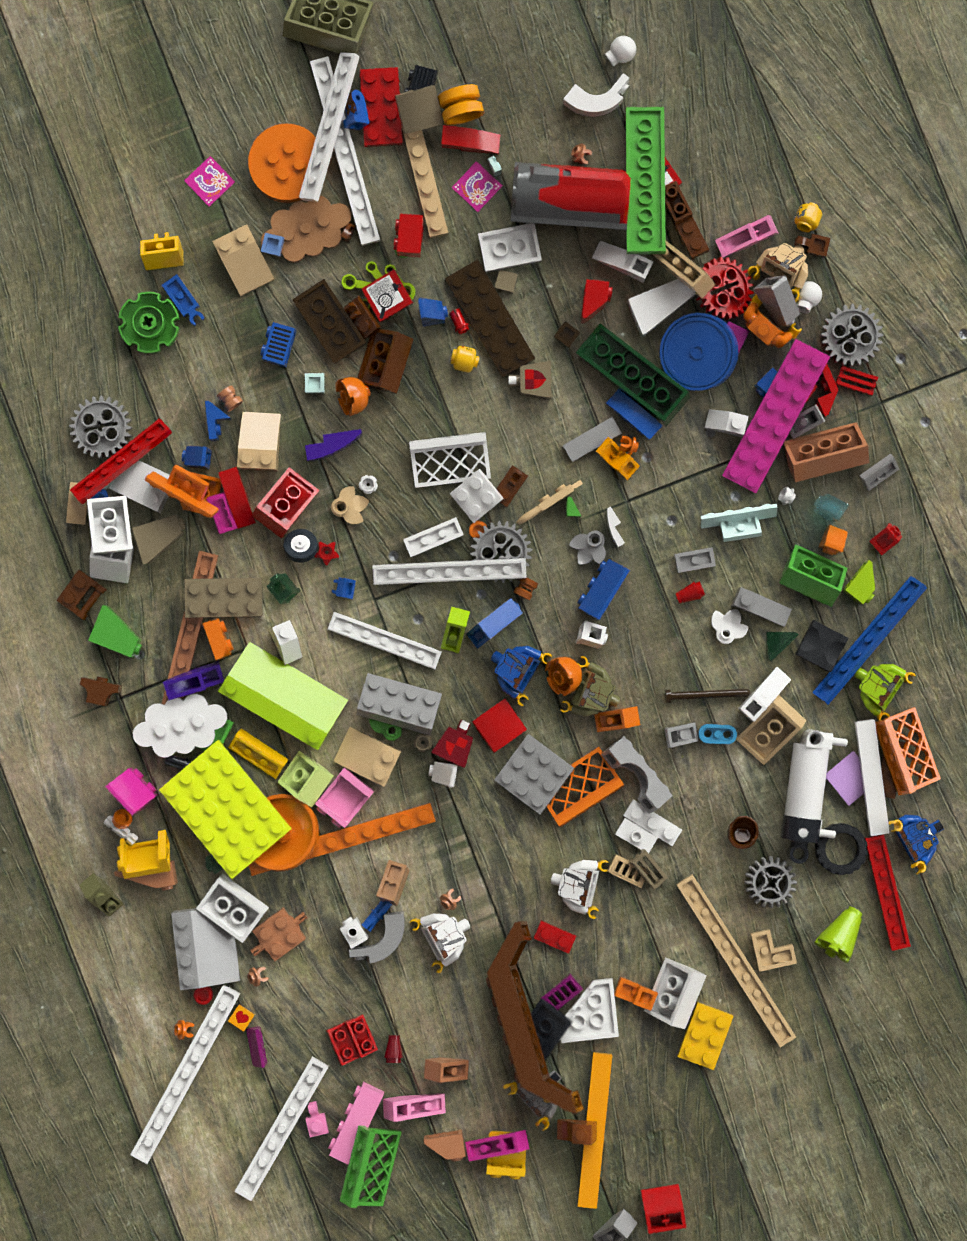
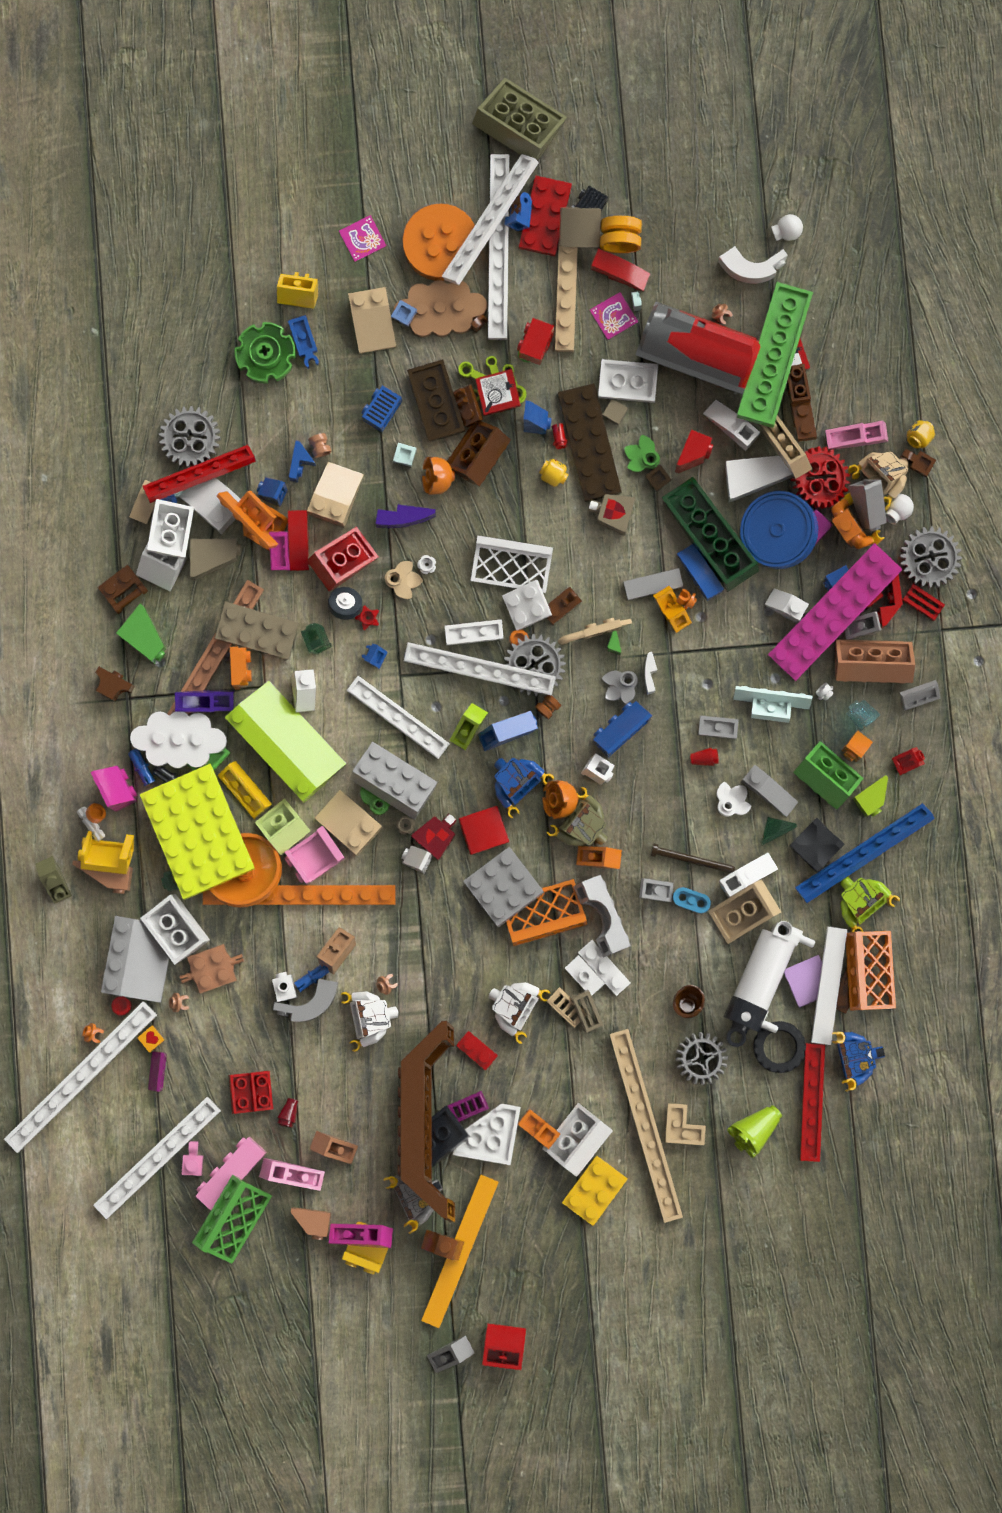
camera: 20 degrees right, 5 degrees down
none -> blue axle [129,749,155,787]
none -> bright green plate [624,435,660,472]

